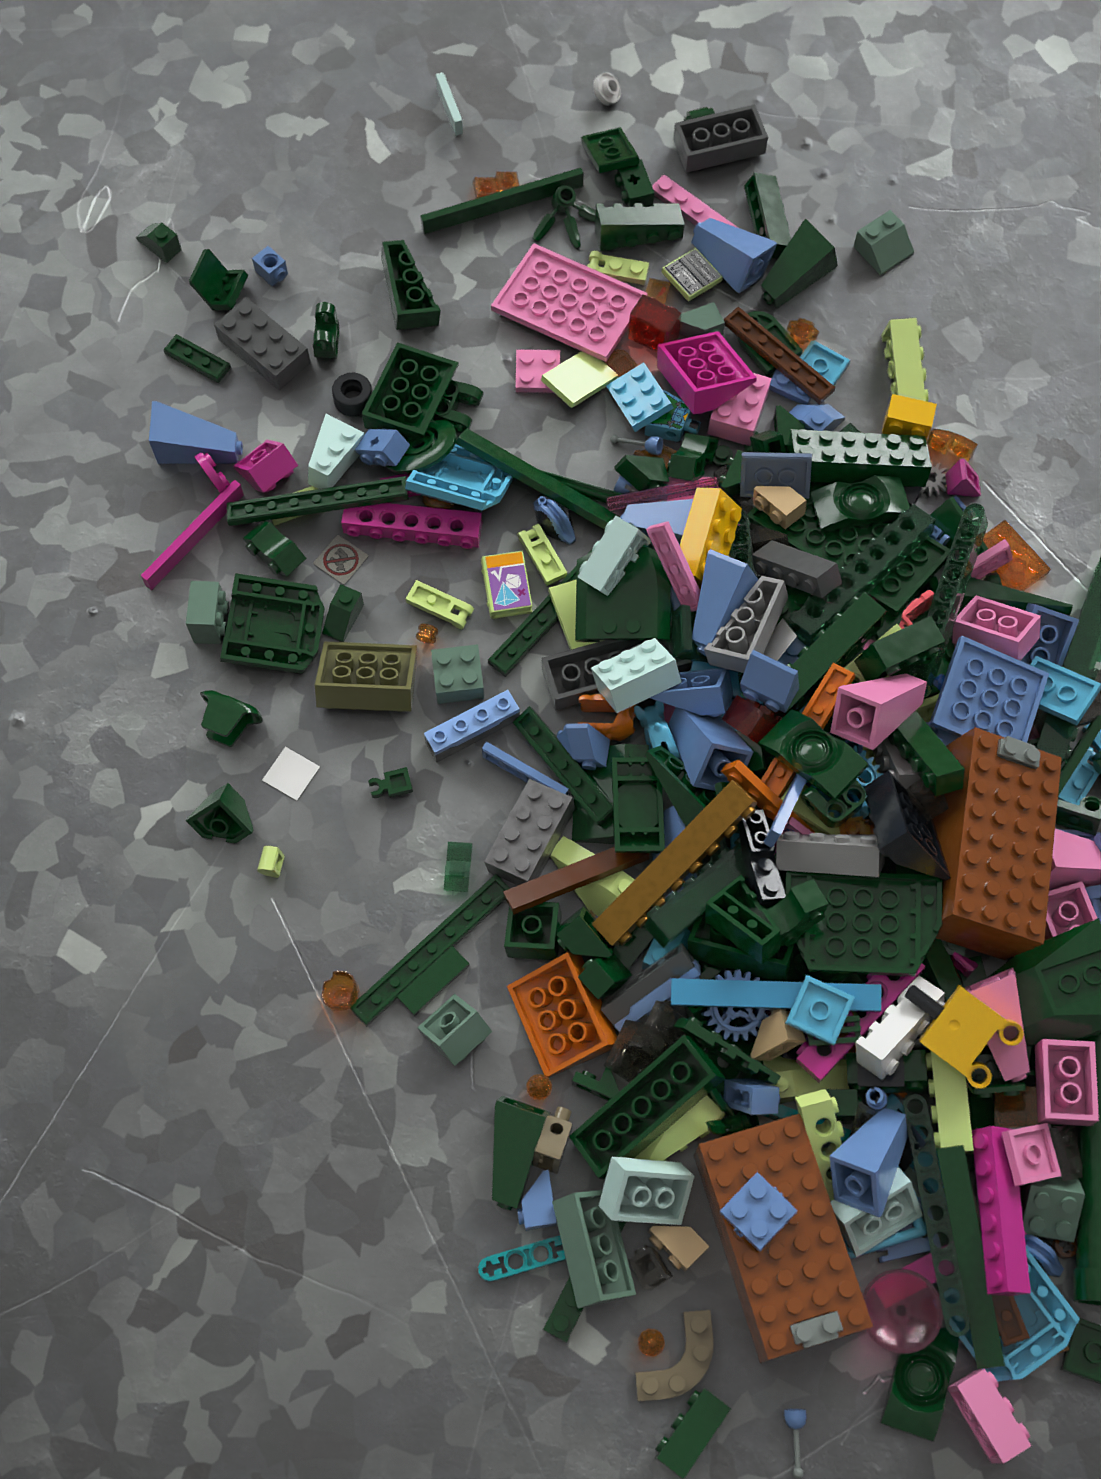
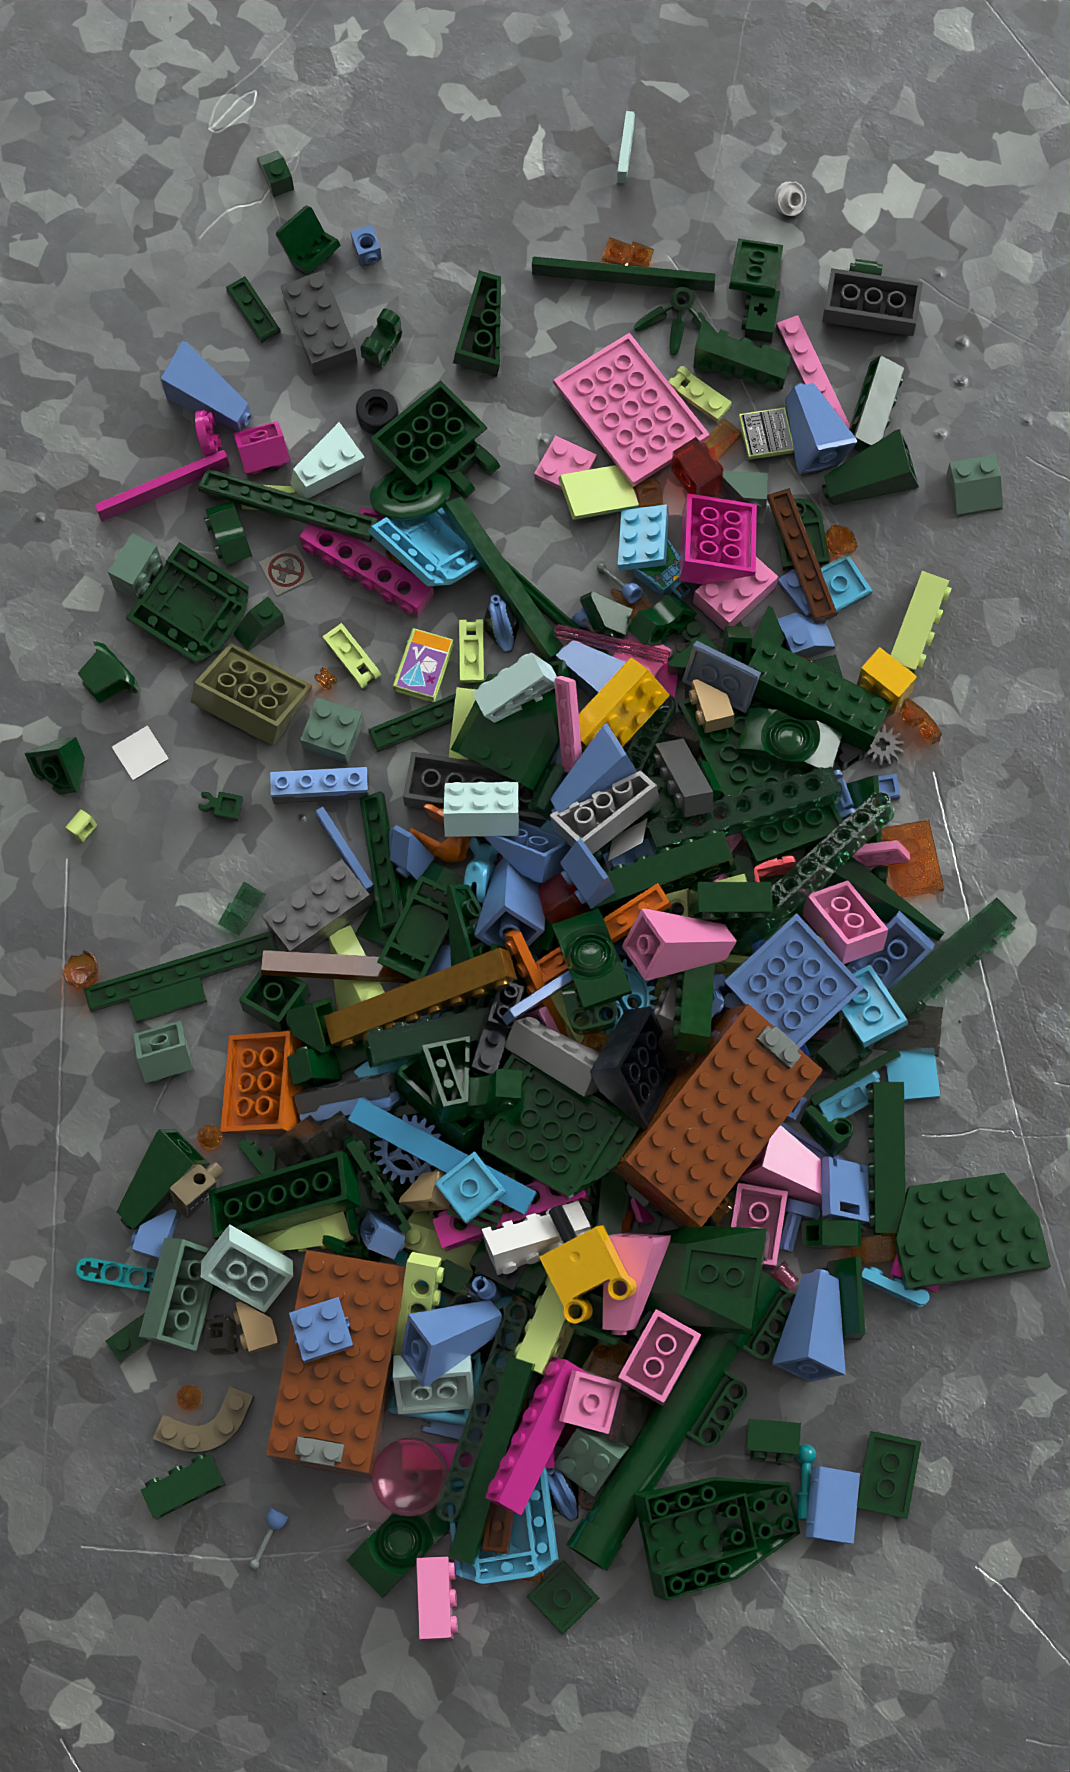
camera: 30 degrees right, 5 degrees up
medium blue brick [355,429,410,466] -> none
dark pink slope [945,458,981,497] -> none

